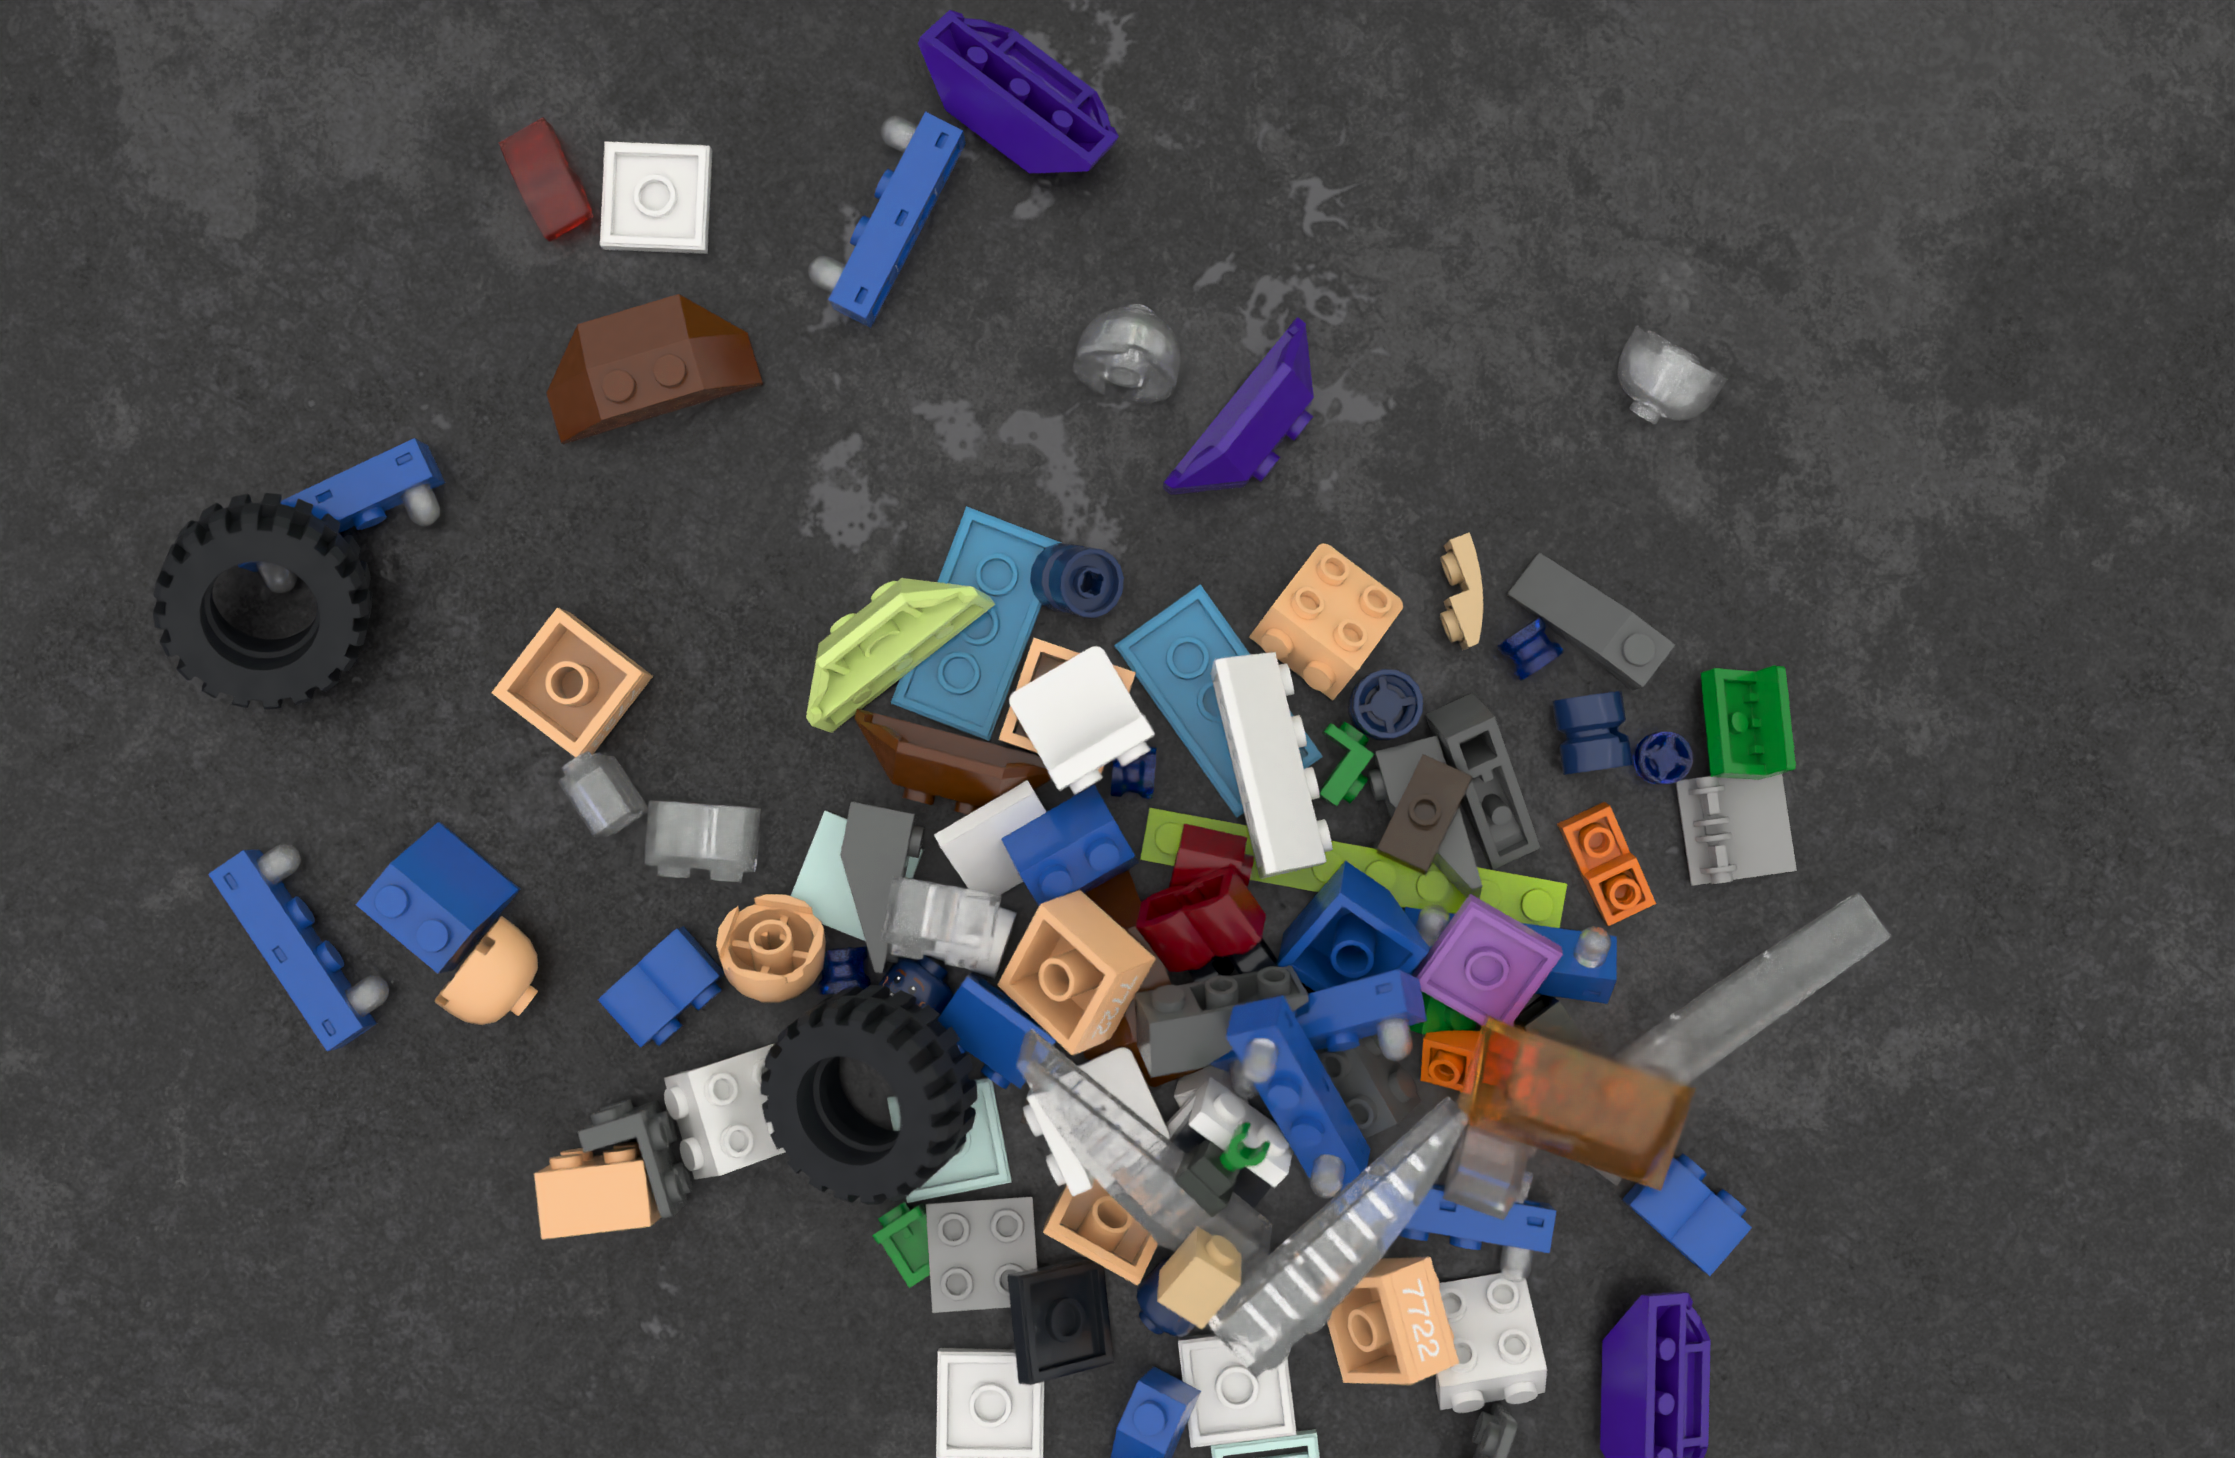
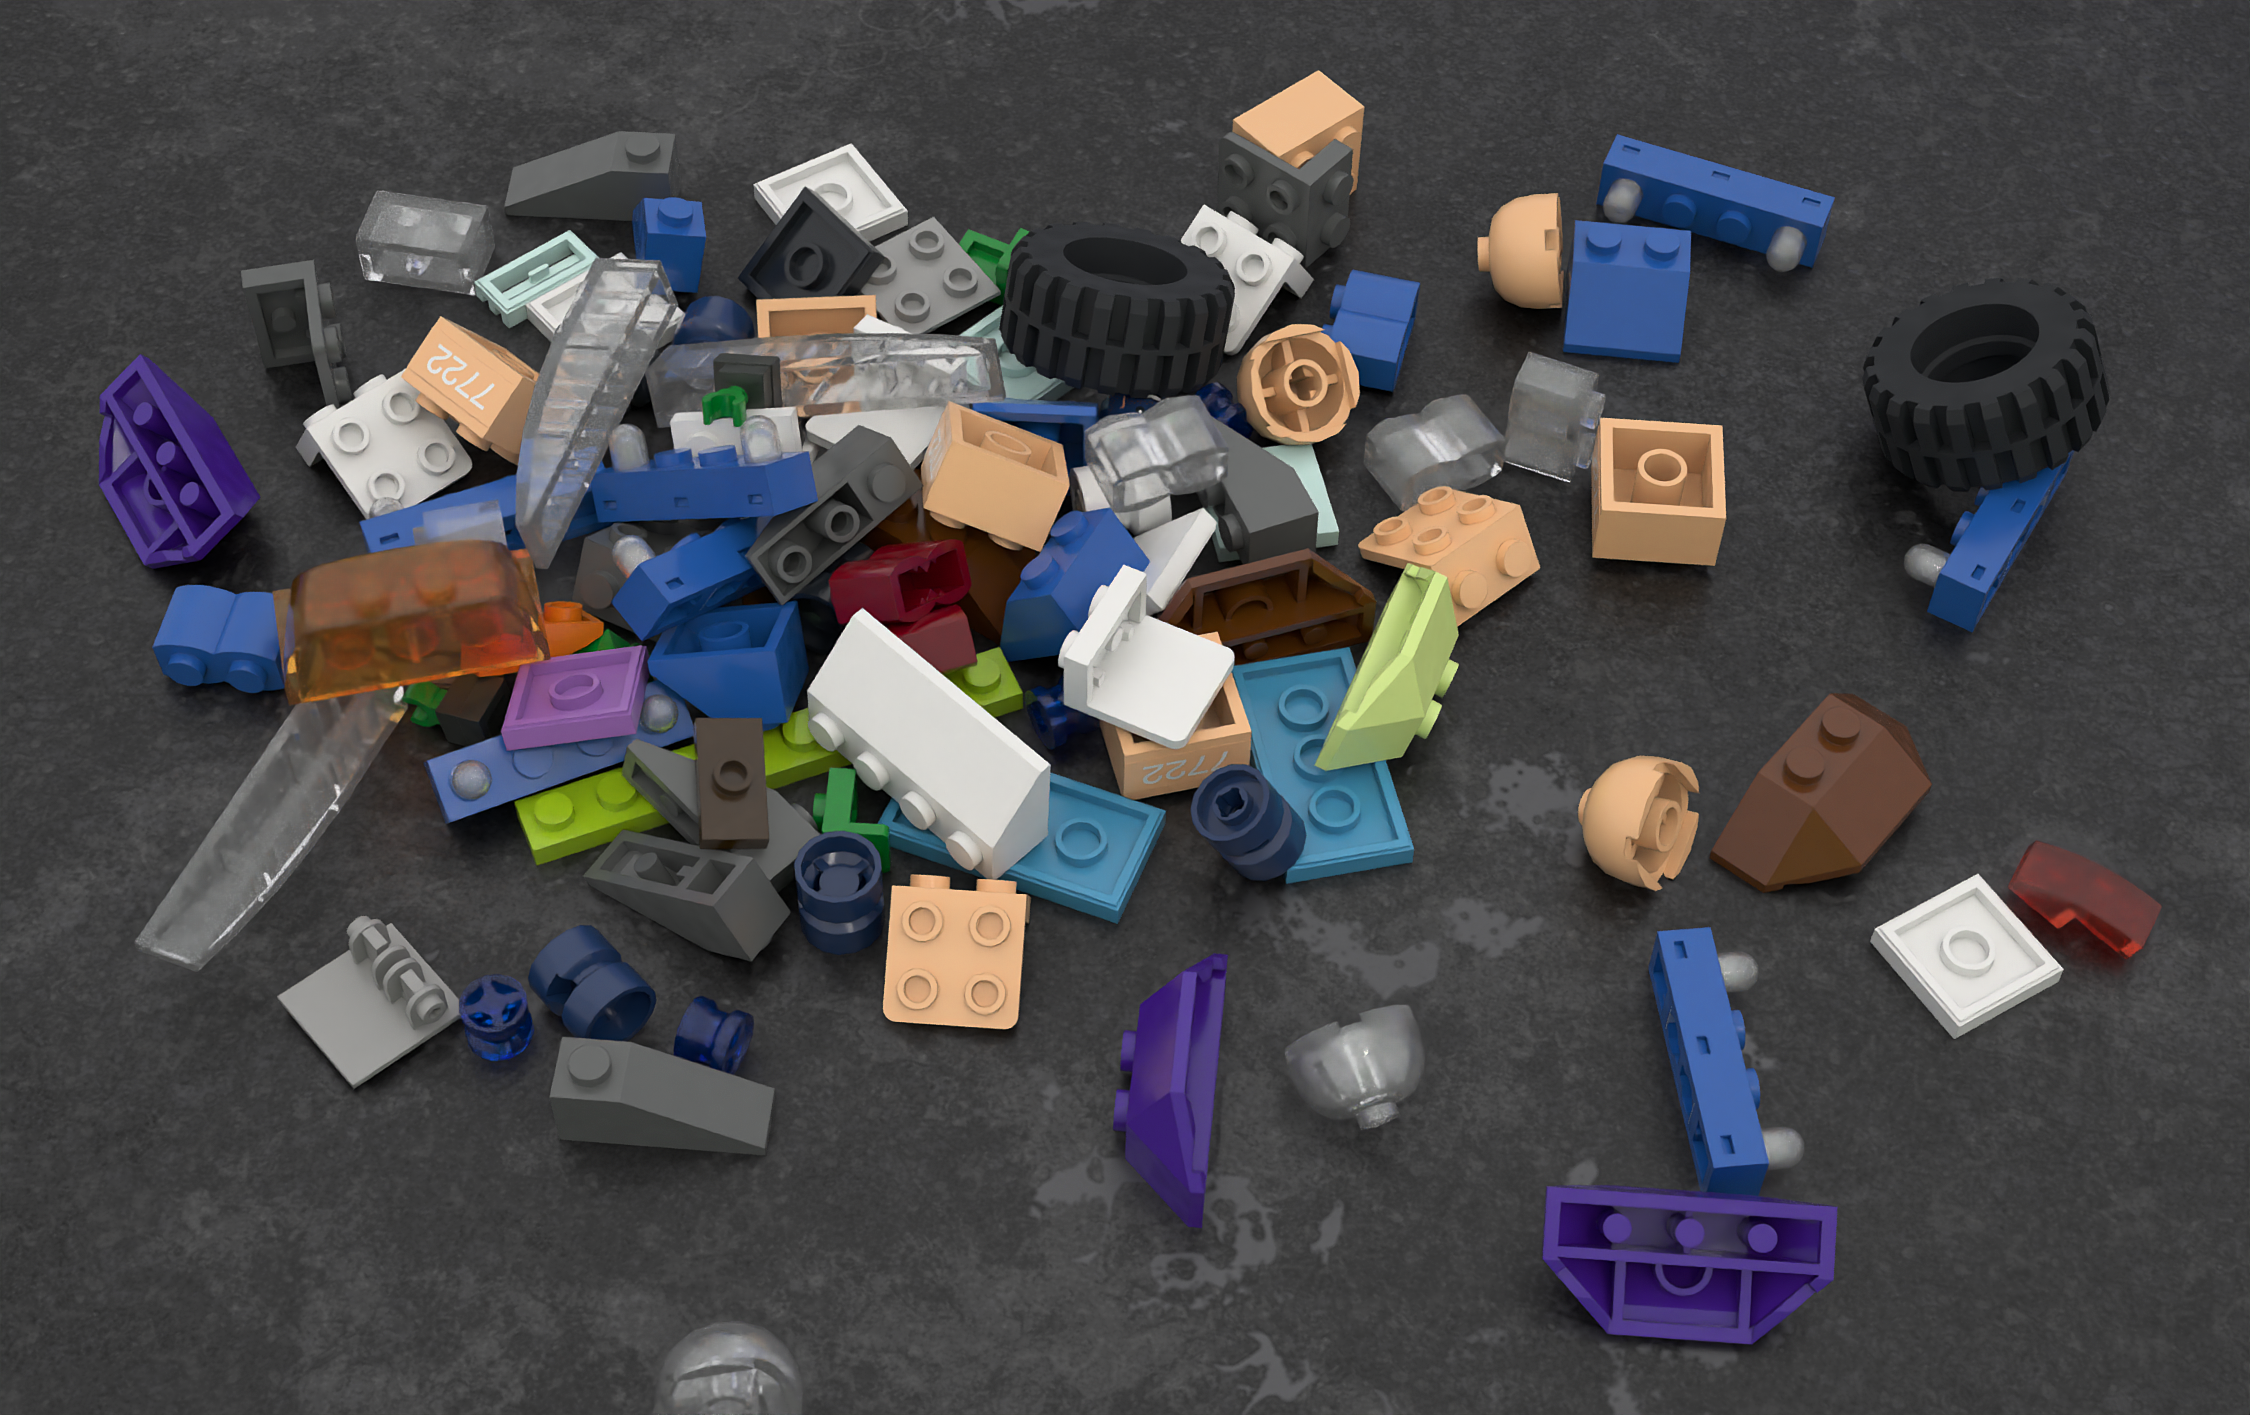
camera: 140 degrees right, 35 degrees down
tan brick [1157,1226,1241,1329] -> none
tan slope [1440,532,1483,651] -> none
orange slope [1557,802,1656,926] -> none
green bracket [1701,665,1796,780] -> none
none -> light nougat bracket [1358,486,1540,627]
none -> light nougat cylinder [1578,756,1699,891]

